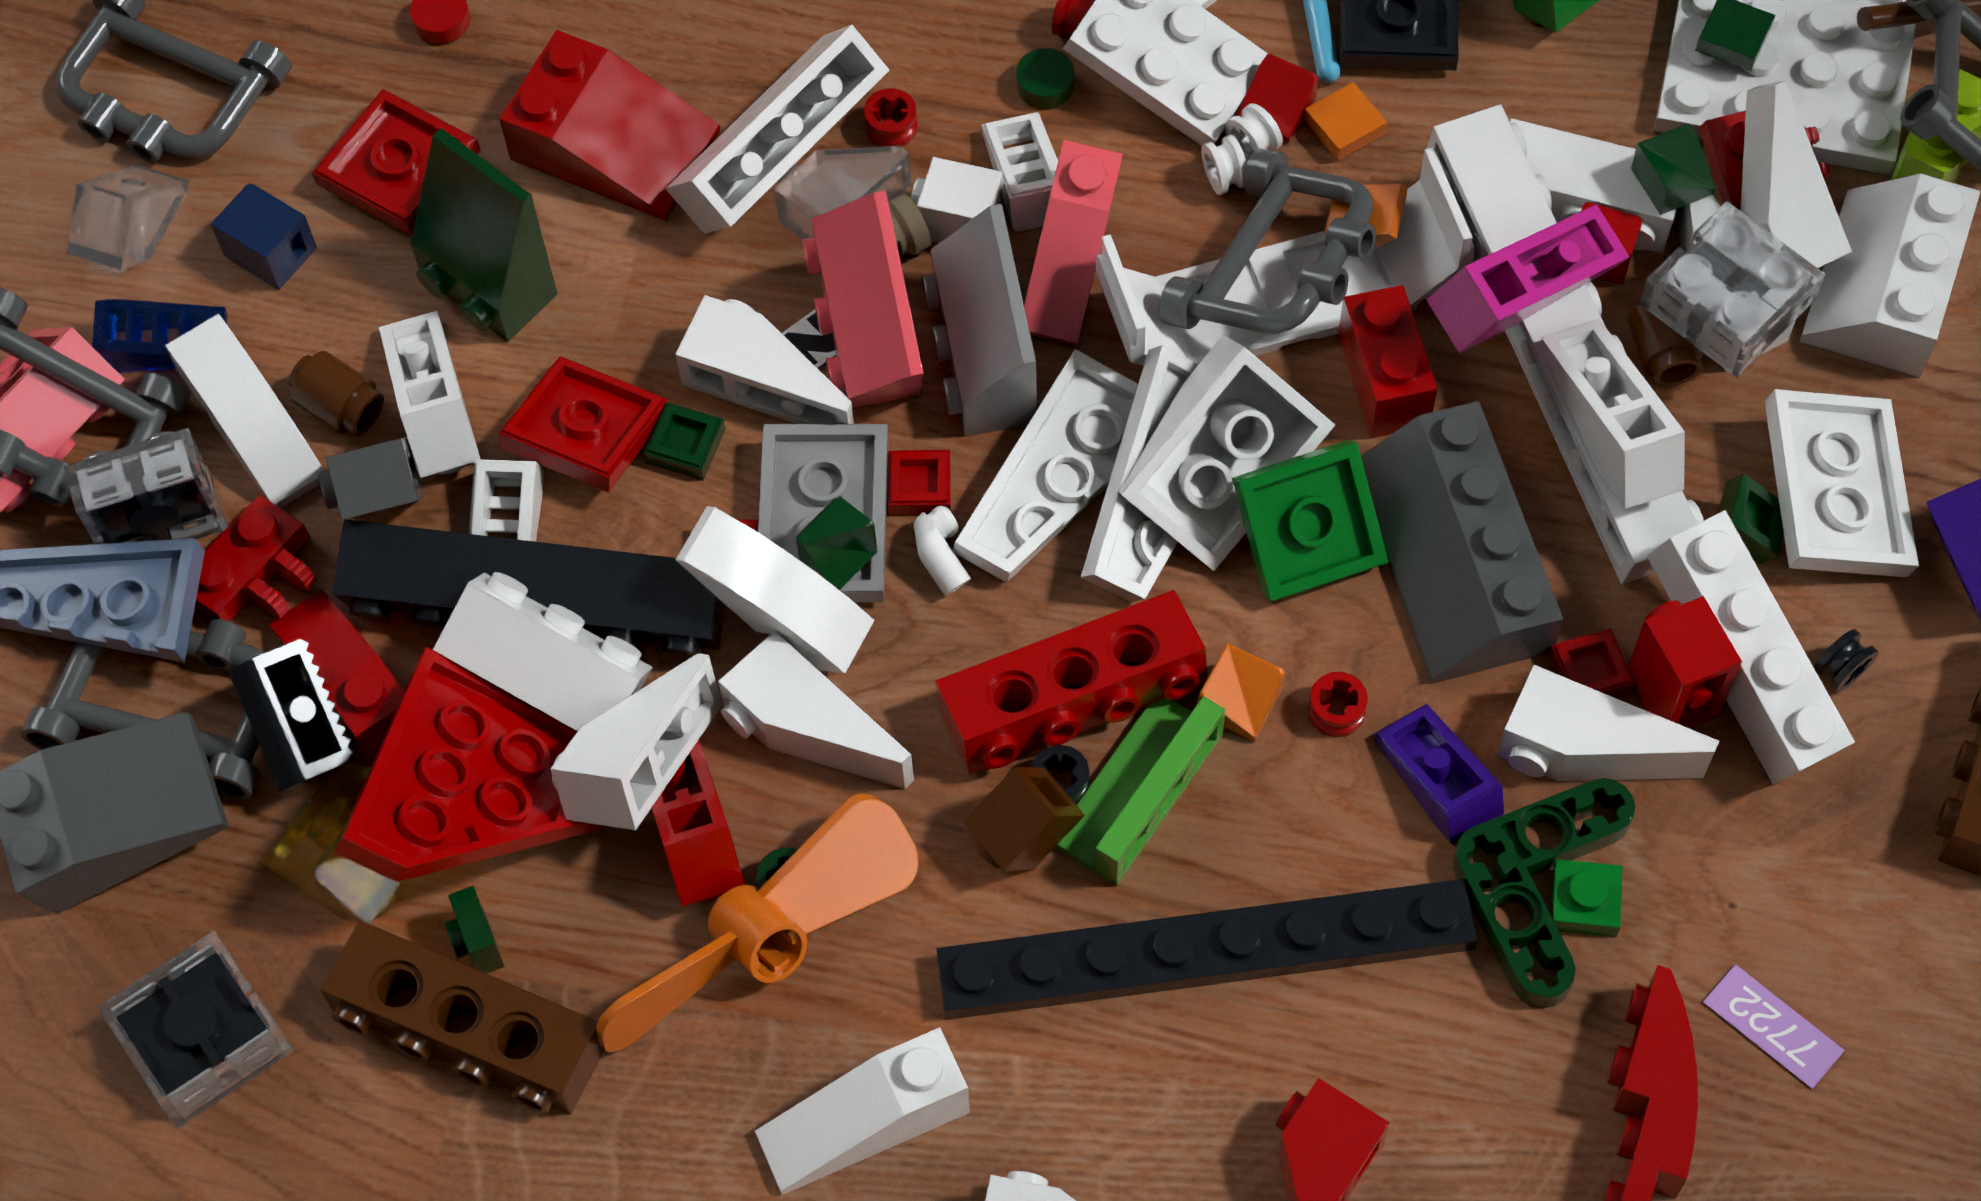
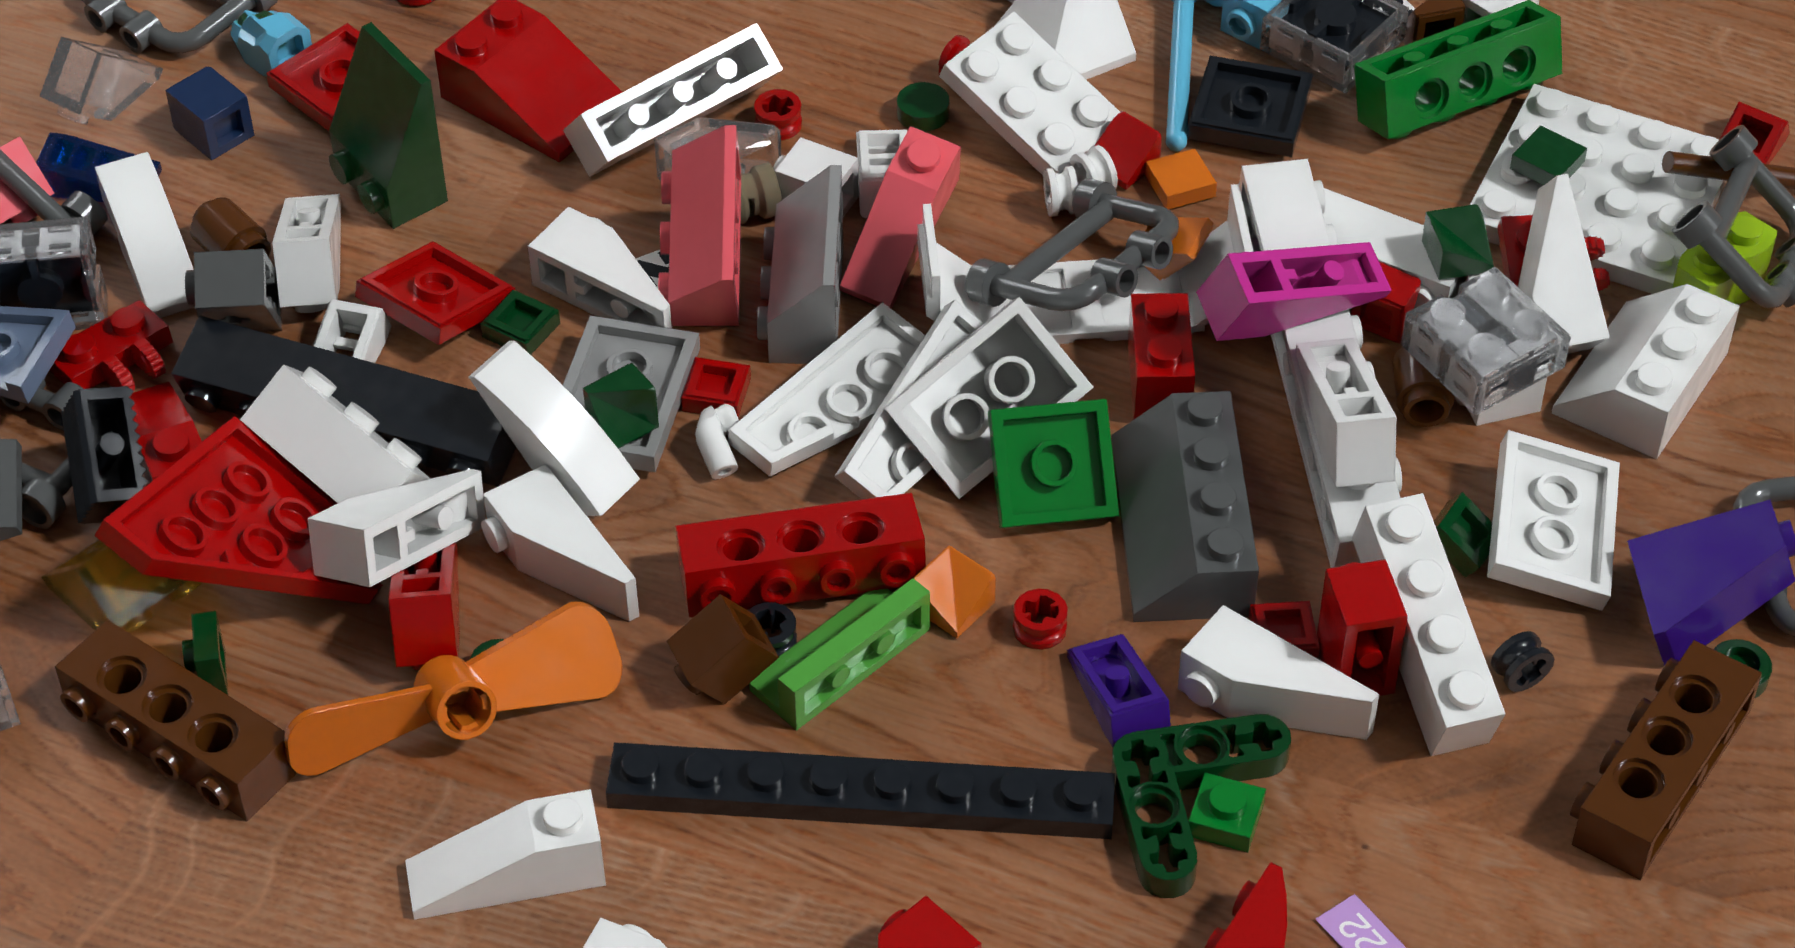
camera: 10 degrees right, 15 degrees down
none -> medium azure rock [230,10,312,76]

